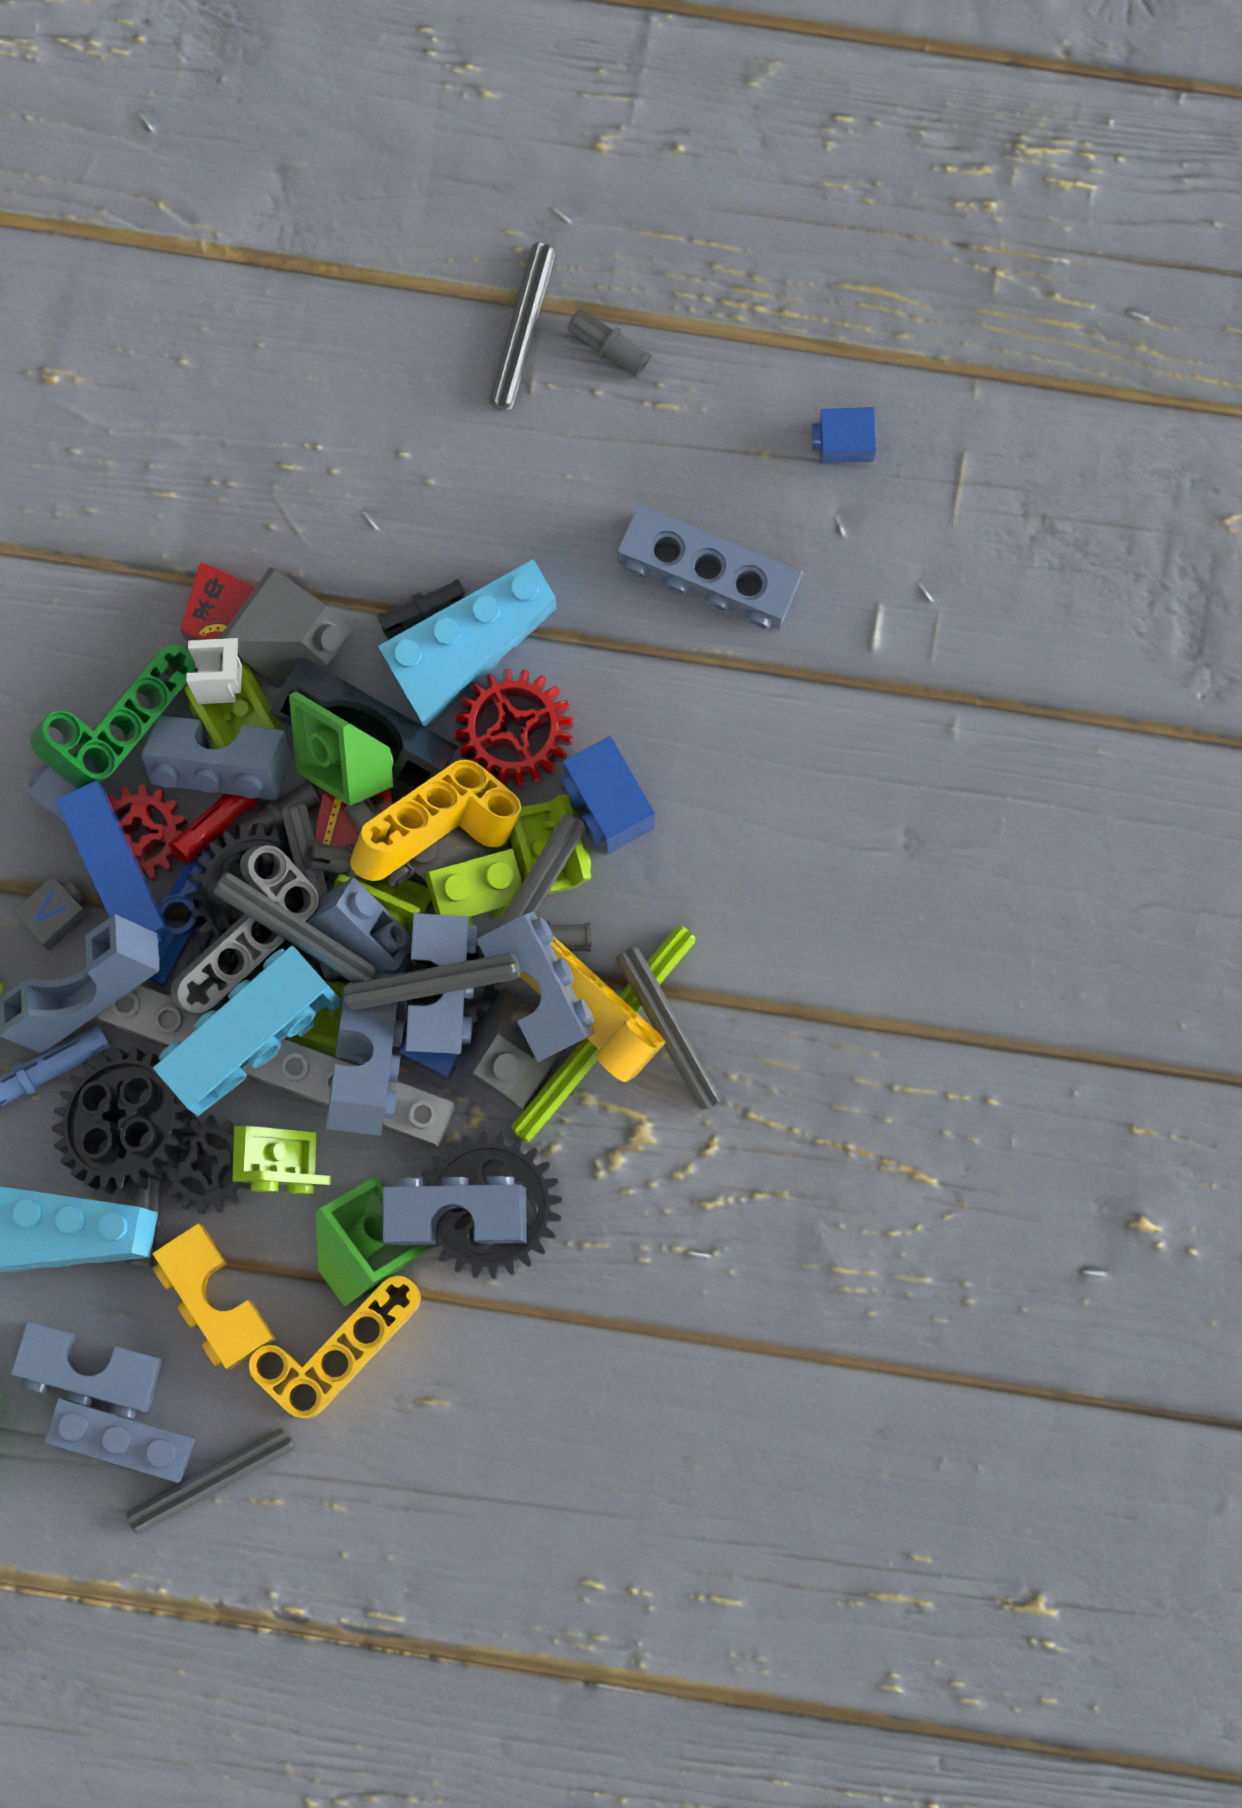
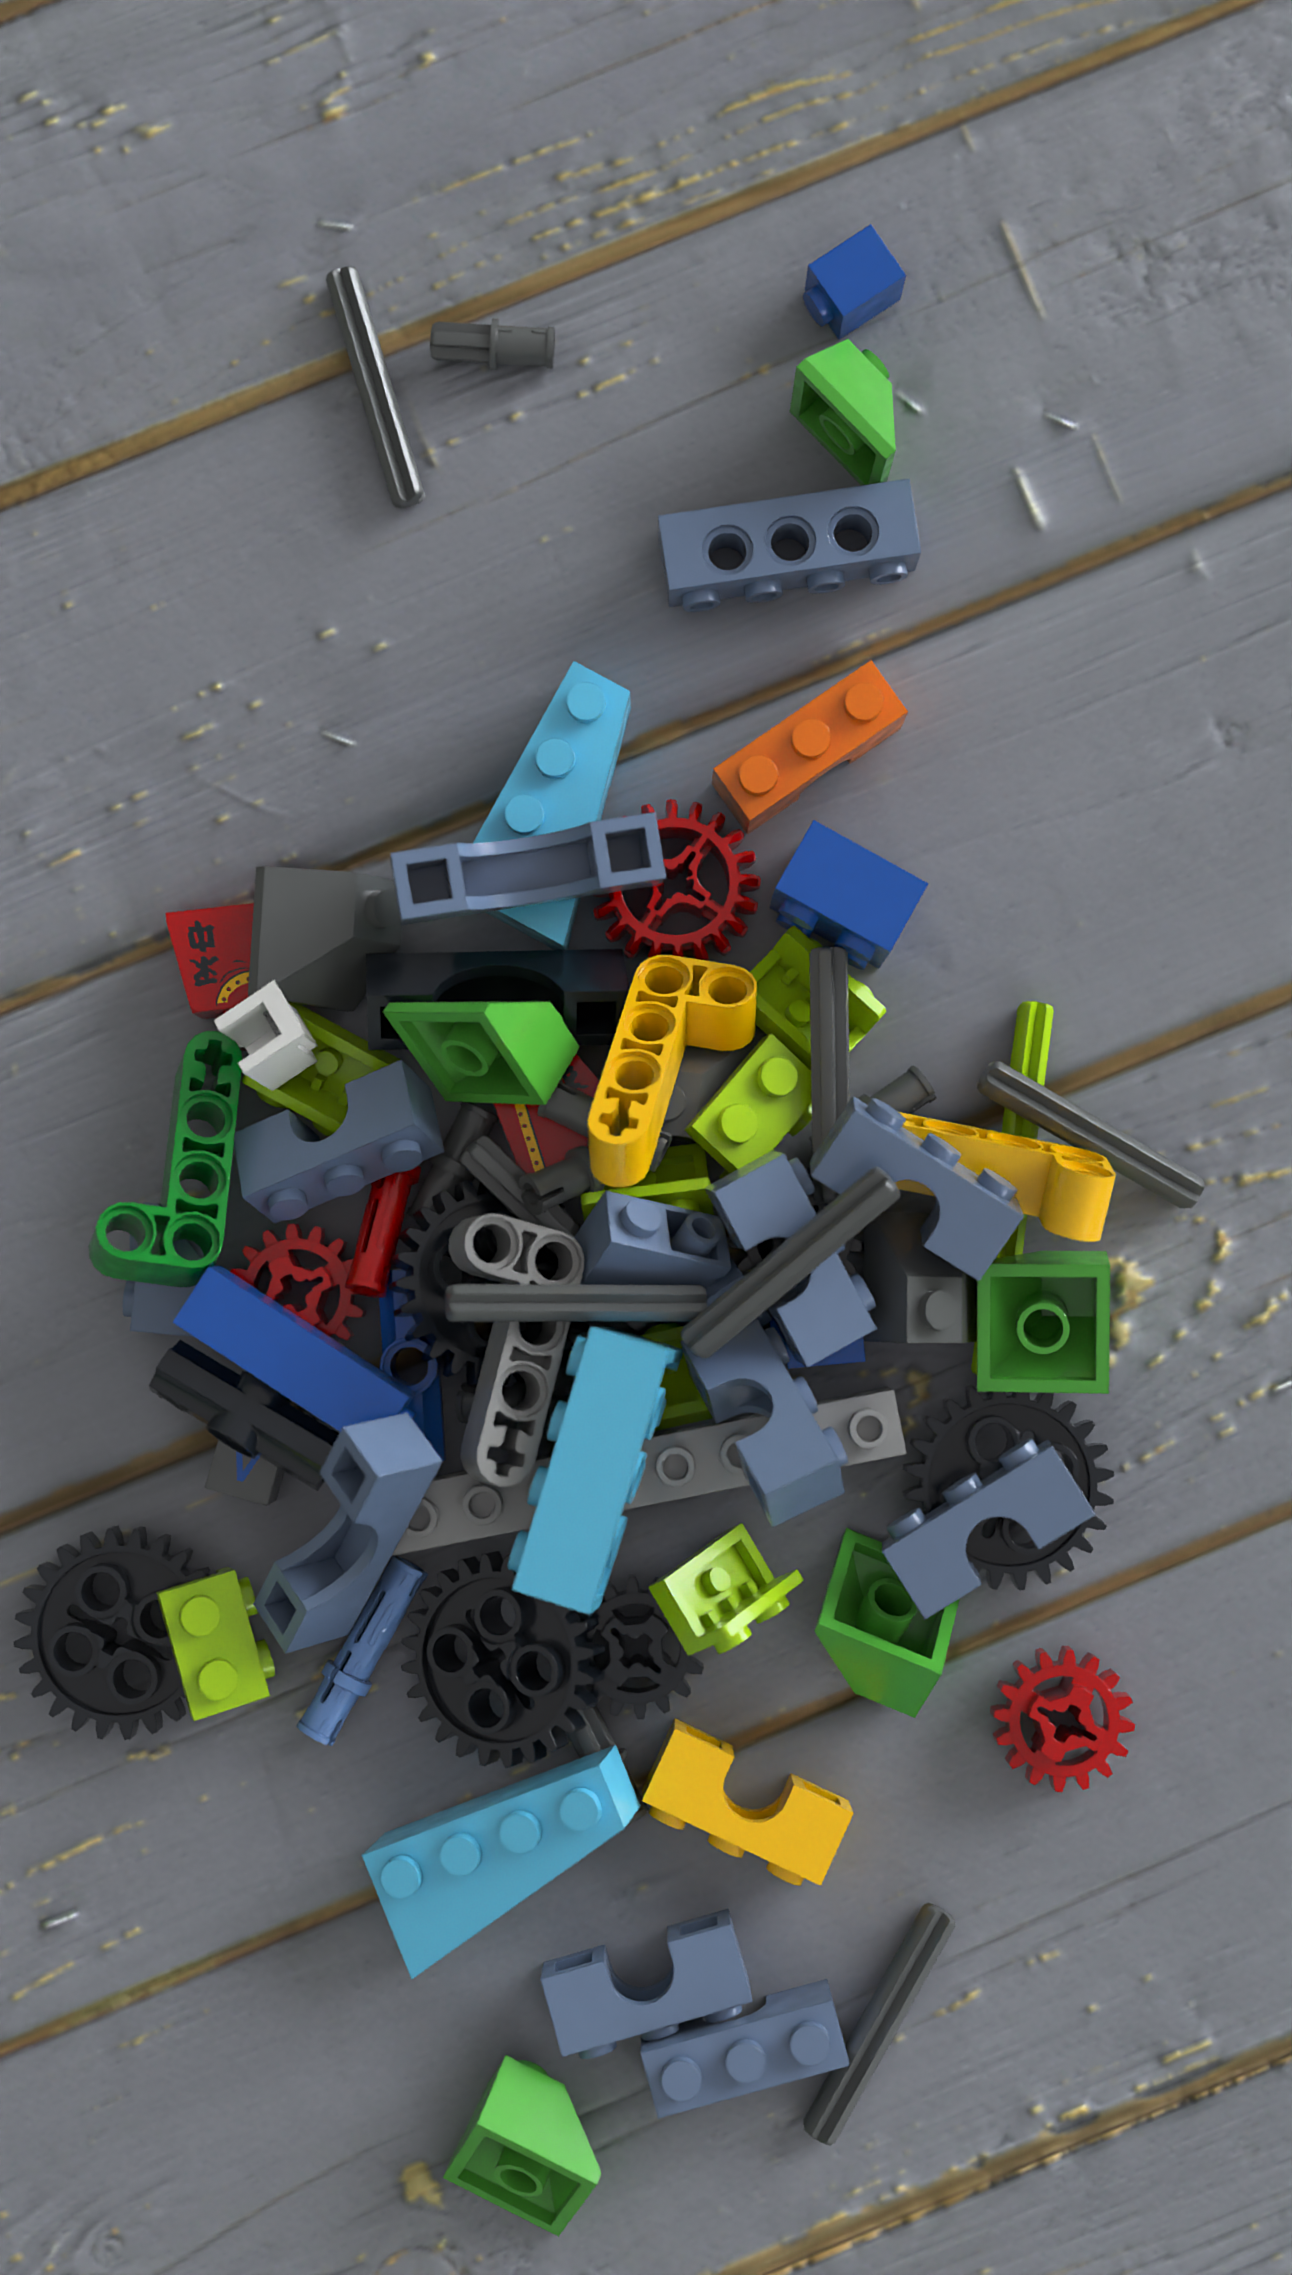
camera: 30 degrees left, 5 degrees up
yellow beam [249,1276,421,1419] -> none
black pin [377,579,466,640] -> none
none -> black piece [149,1340,339,1491]
none -> sand blue arch [390,812,666,926]
none -> orange arch [712,660,908,835]
none -> bright green slope [790,339,896,485]
none -> bright green slope [977,1251,1110,1394]
none -> red gear [990,1645,1135,1792]

